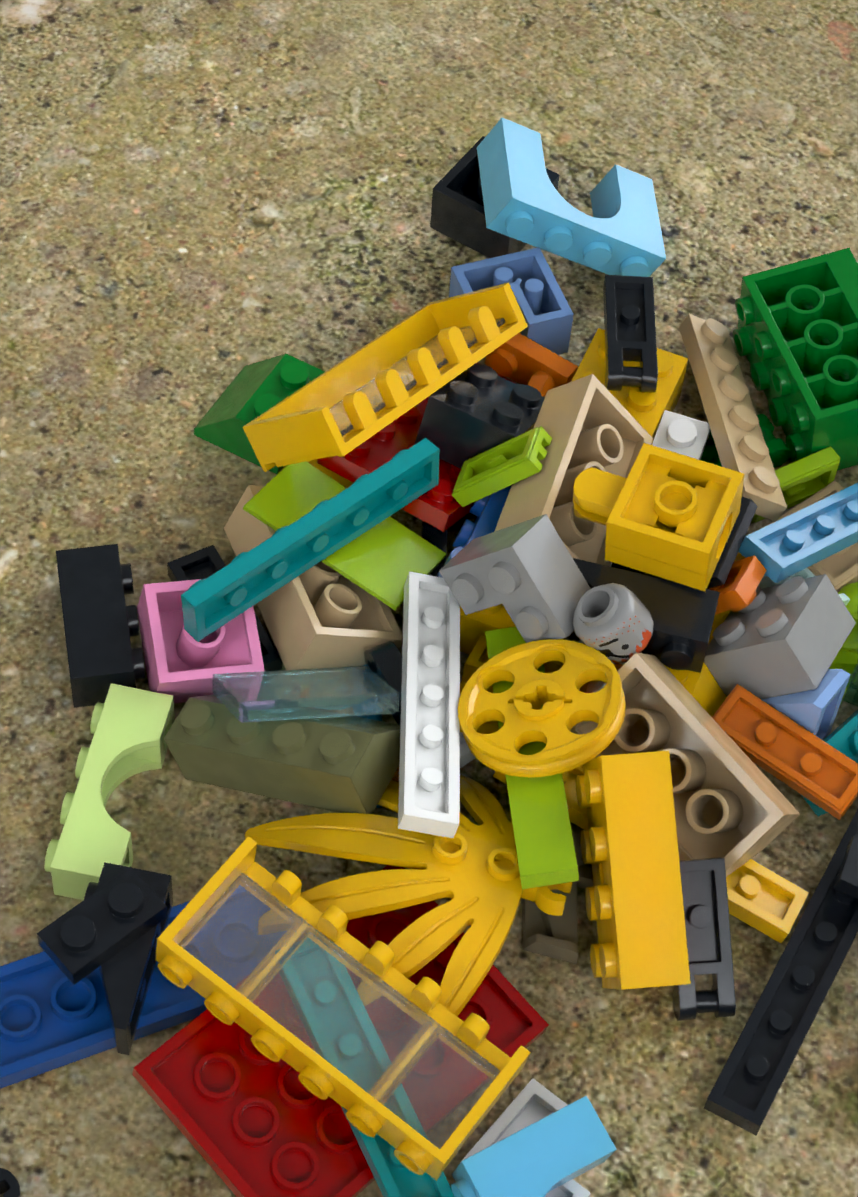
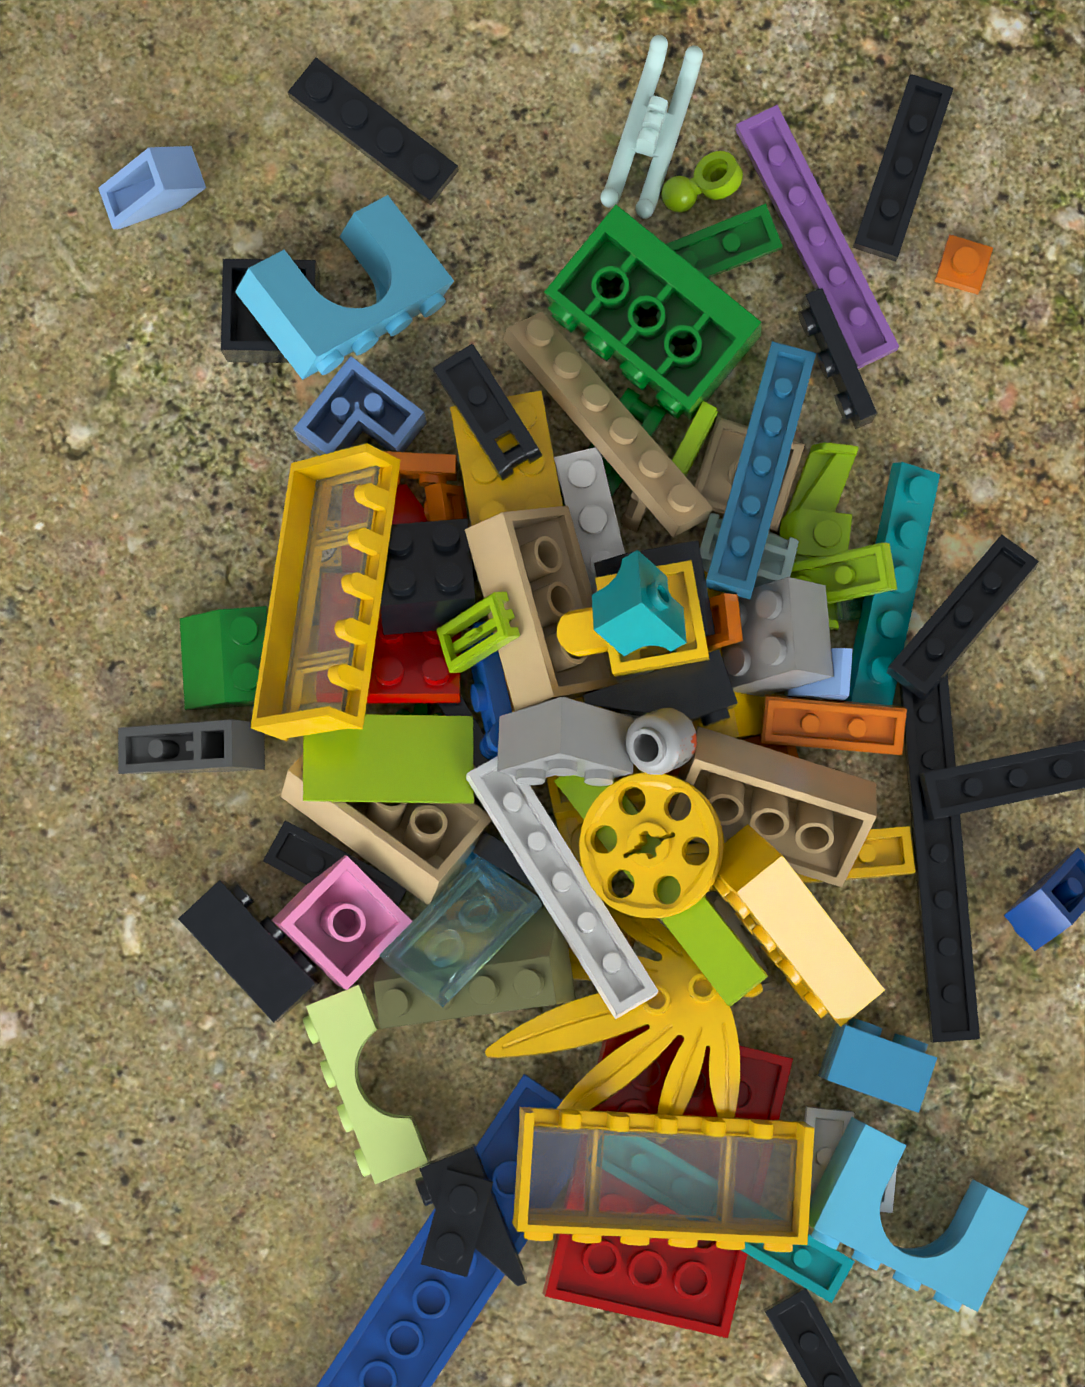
camera: 25 degrees left, 30 degrees up
teal plate [181,438,440,642] -> none
black plate [673,857,736,1021] -> none
none -> light blue slope [98,146,206,229]
none -> dark grey slope [118,719,265,774]
none -> black plate [288,57,459,205]
none -> teal brick [592,550,687,656]
none -> dark azure brick [818,1018,937,1113]

